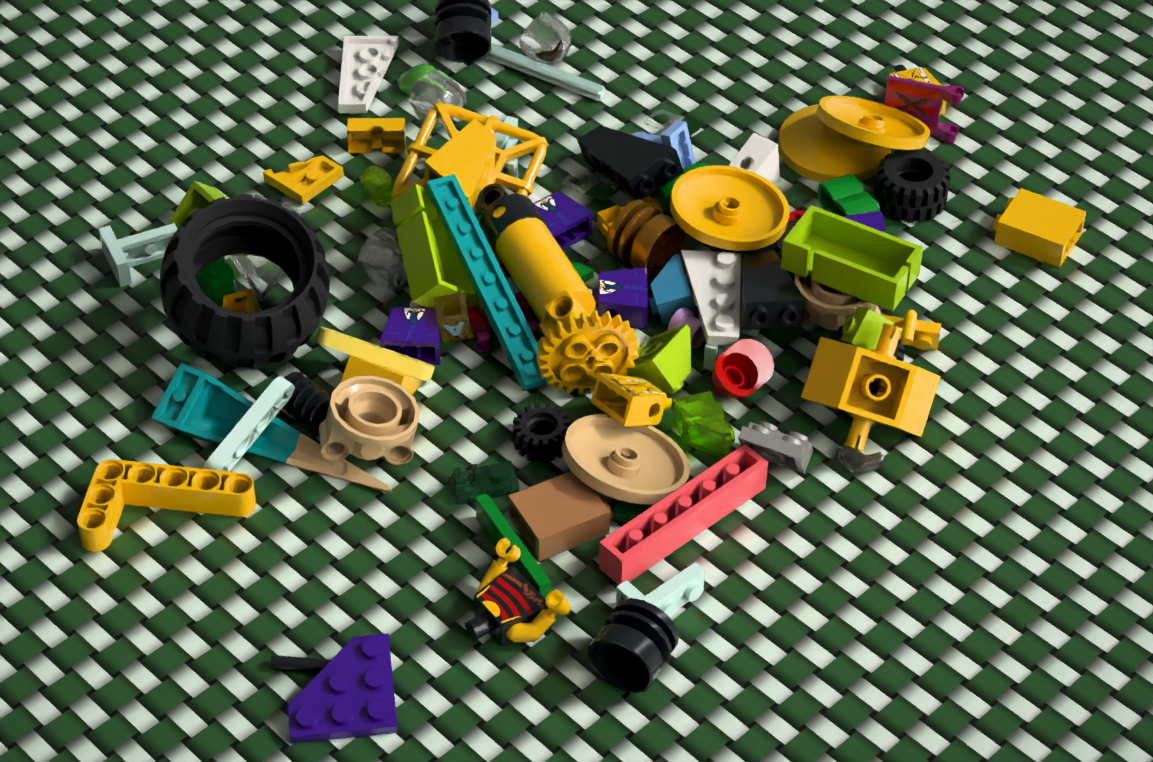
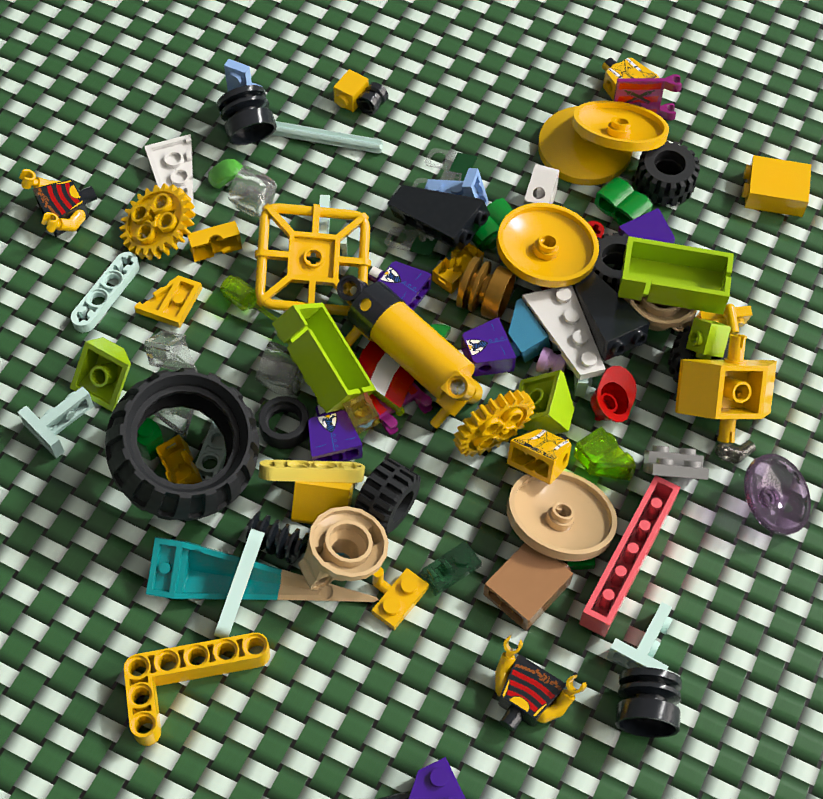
camera: 20 degrees left, 15 degrees up
yellow slope [425,119,496,215] -> none
teal plate [425,174,547,391] -> none
green tile [475,493,551,599] -> none
black tyre [513,403,571,462] -> none
clear piece [519,12,572,66] -> none
none -> torso [19,169,97,237]
none -> light aqua beam [71,252,140,333]
none -> yellow gear [119,183,196,260]
none -> black tyre [259,396,309,449]
none -> yellow brick [333,69,369,112]
none -> black tyre [354,458,421,535]
none -> black wheel [356,82,389,115]
none -> yellow plate [372,567,429,630]
none -> clear purple dish [744,454,811,535]

